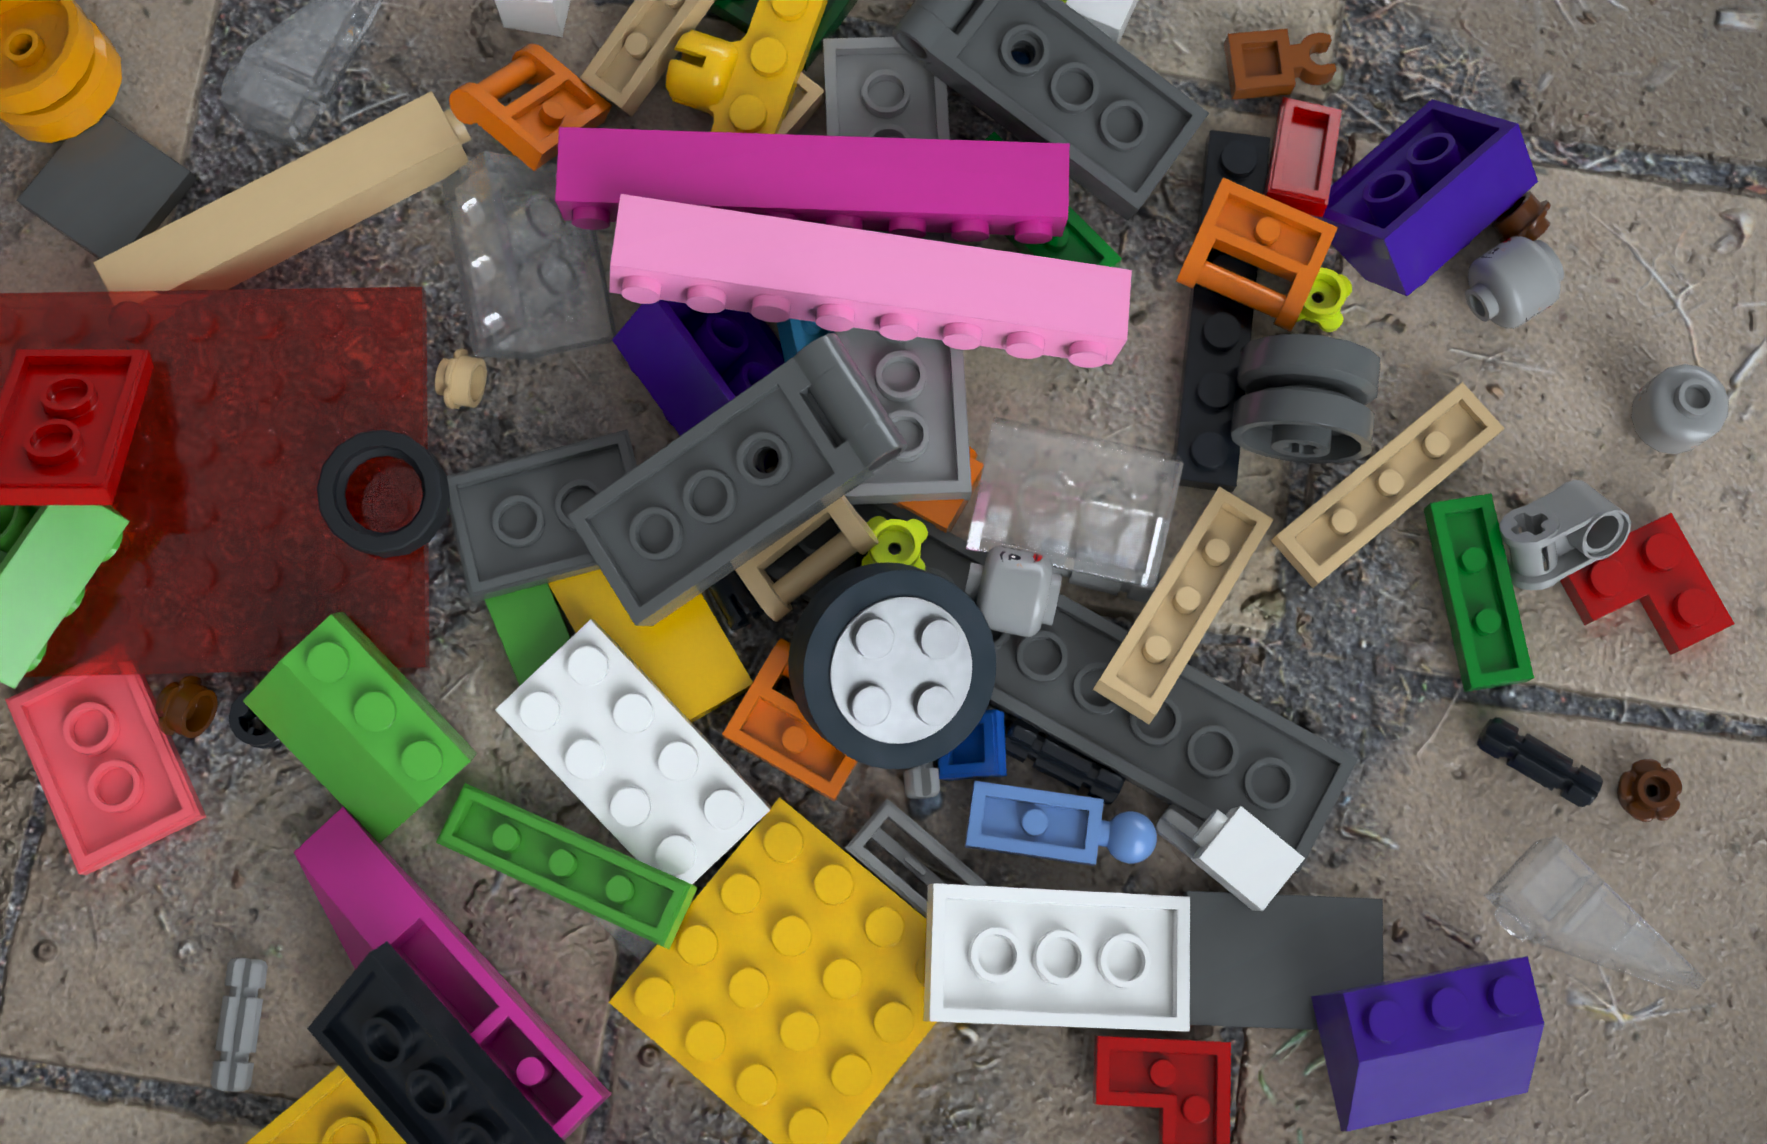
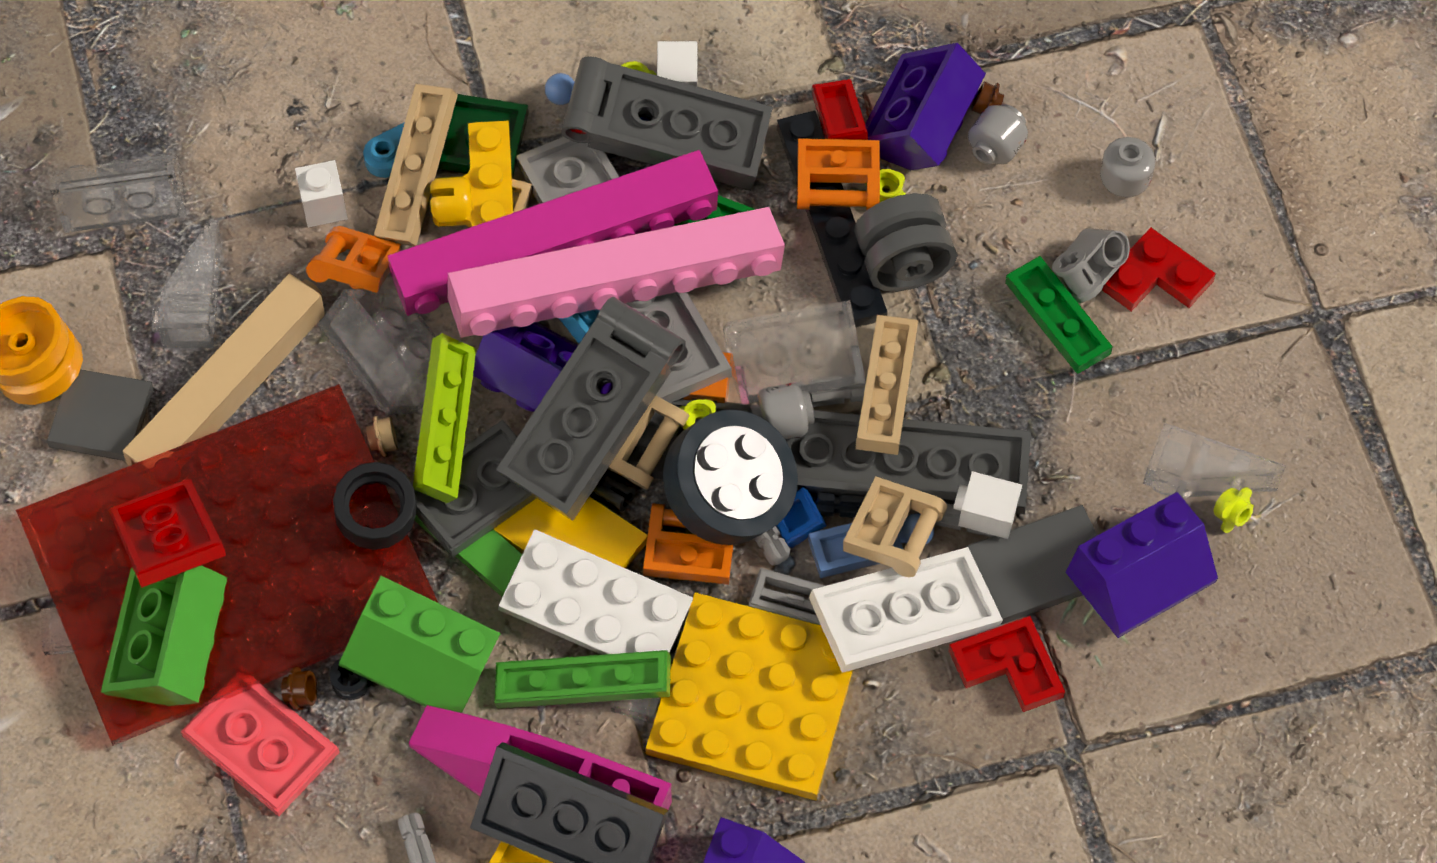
camera: 20 degrees left, 15 degrees down
dark orange plate [1224,29,1336,100] -> none
tan plate [1271,382,1505,588] -> none
black axle [1477,717,1603,807] -> none
reddish brown plate [1617,759,1682,822] -> none
none -> lime plate [413,333,476,503]
none -> tan plate [843,476,947,578]
none -> neon yellow plate [1213,487,1254,533]

